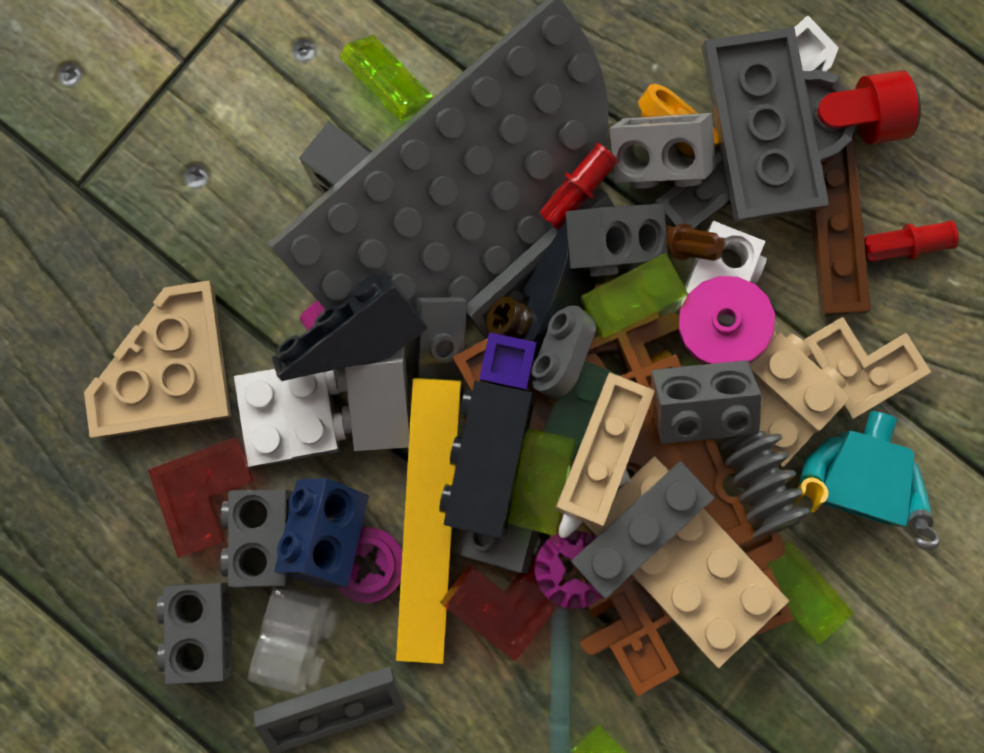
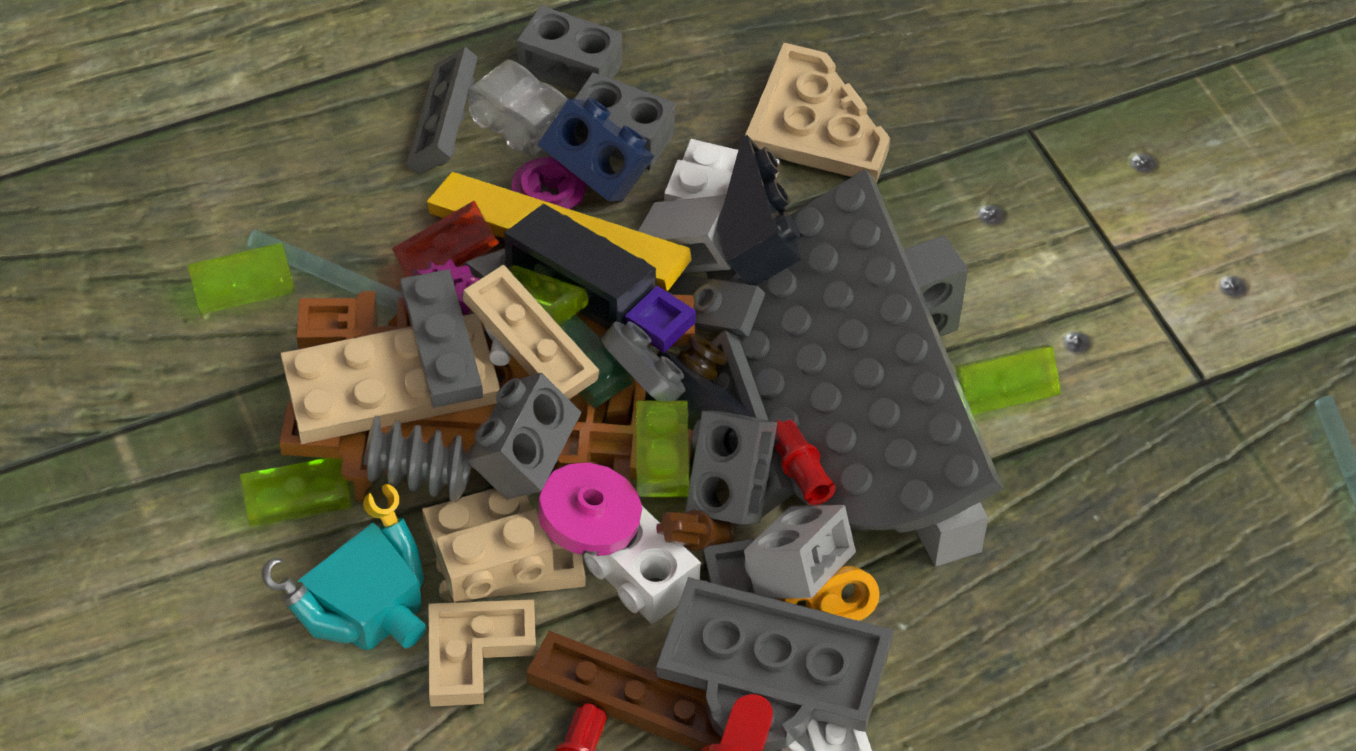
camera: 115 degrees right, 30 degrees down
clear red plate [148,437,255,558] -> none

